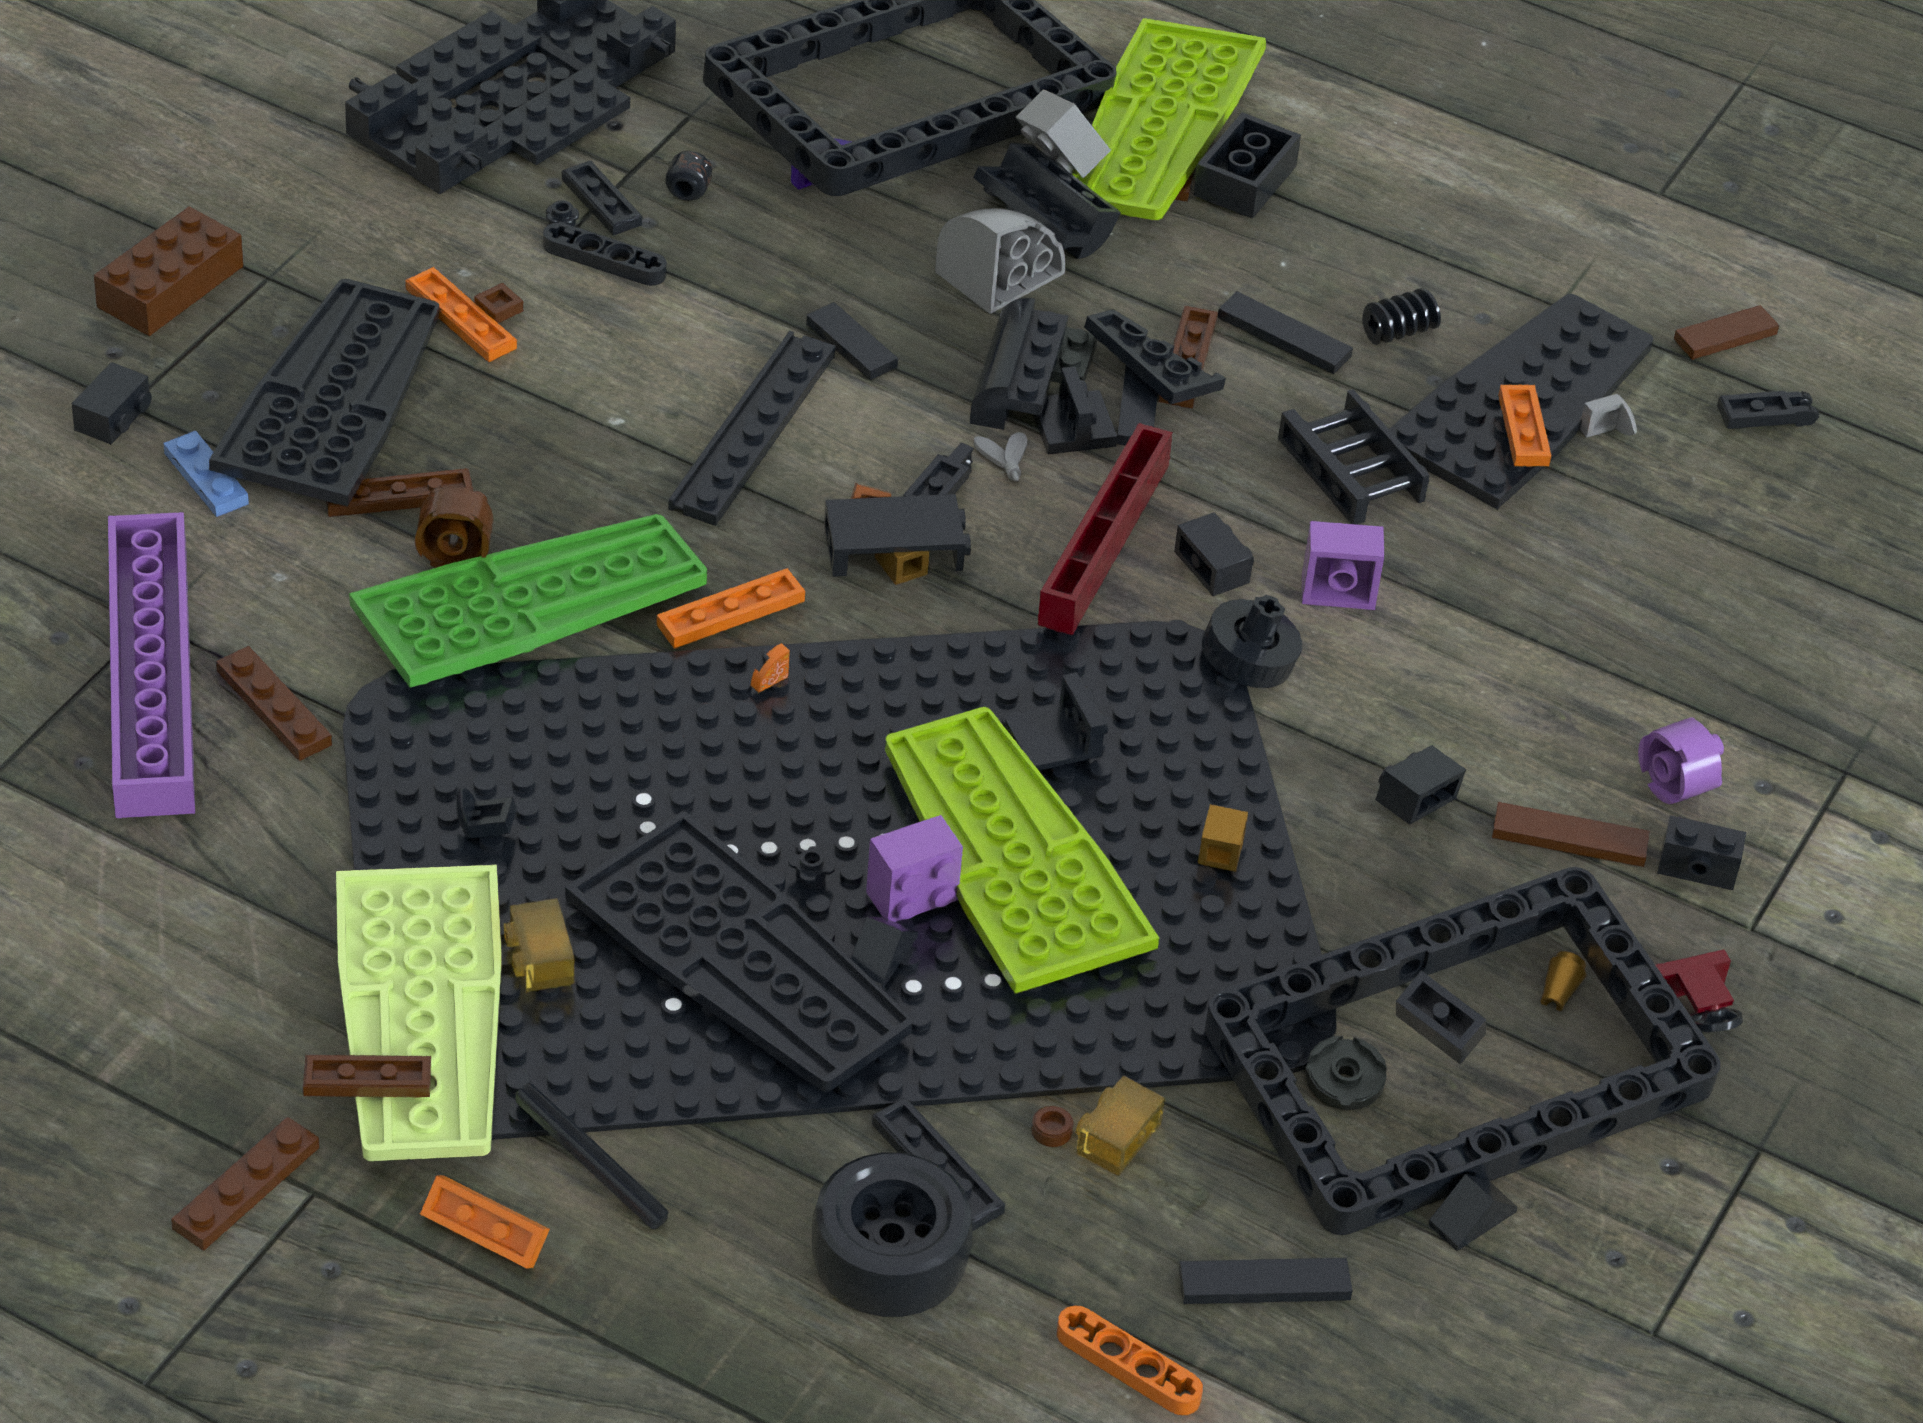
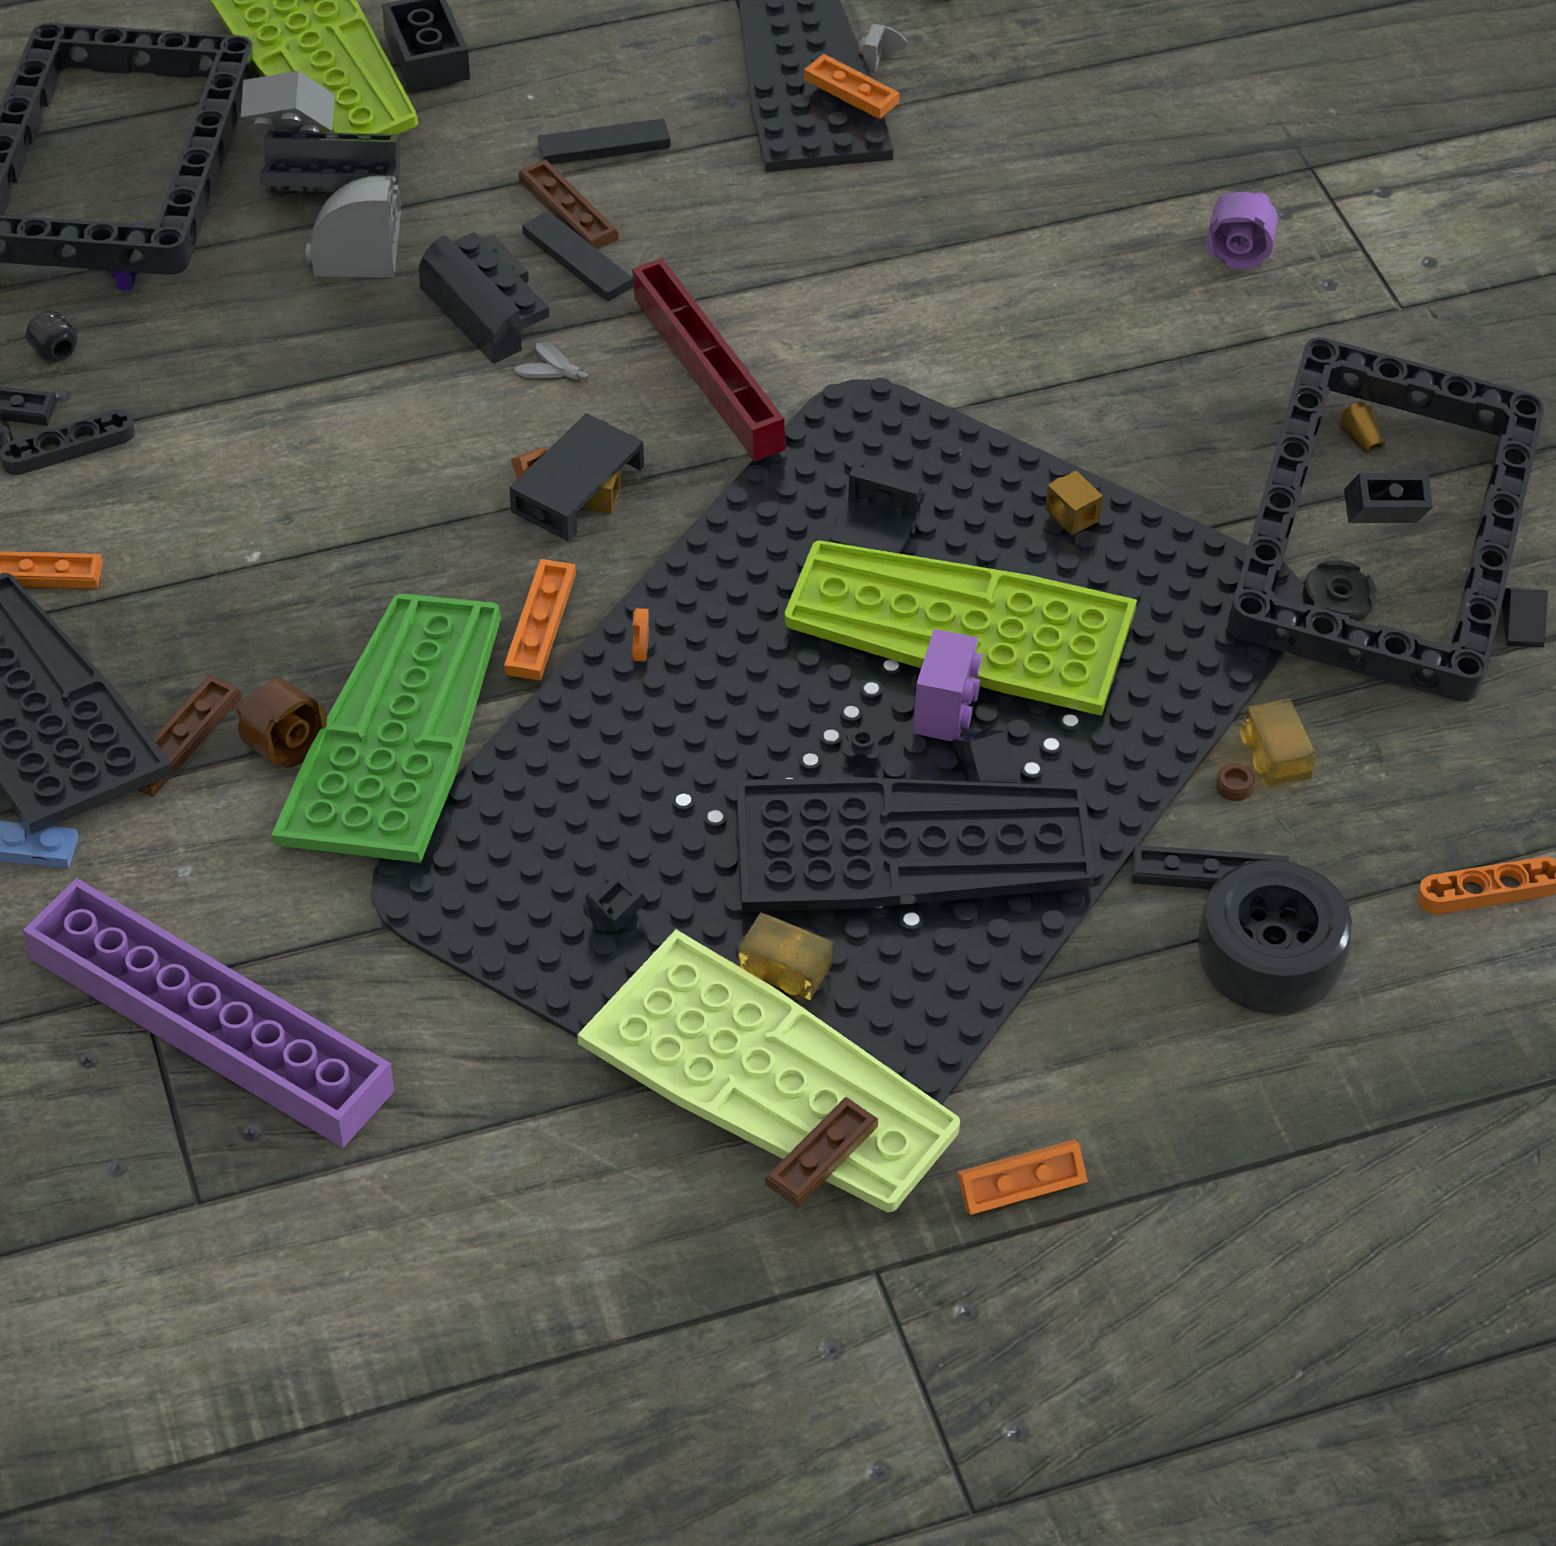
camera: 45 degrees left, 5 degrees up
reddish brown plate [171,1117,320,1251] -> none
reddish brown plate [216,646,332,761] -> none
reddish brown plate [474,283,524,323] -> none
black axle [515,1083,669,1230] -> none
black plate [668,330,836,526] -> none
black tile [806,302,898,380] -> none
black hinge [903,442,974,496] -> none
black bracket [1033,366,1117,455] -> none
black wing [1084,309,1226,404] -> none
black brick [1174,512,1254,596] -> none
black tile [1179,1258,1353,1304] -> none
black piece [1201,594,1302,688] -> none
black fence [1278,389,1430,525] -> none
medium lavender brick [1302,521,1384,610] -> none
black piece [1362,288,1441,345] -> none
black brick [1375,745,1466,825] -> none
reddish brown tile [1492,802,1650,867] -> none
dark red piece [1656,949,1743,1032] -> none
black brick [1657,815,1746,890] -> none

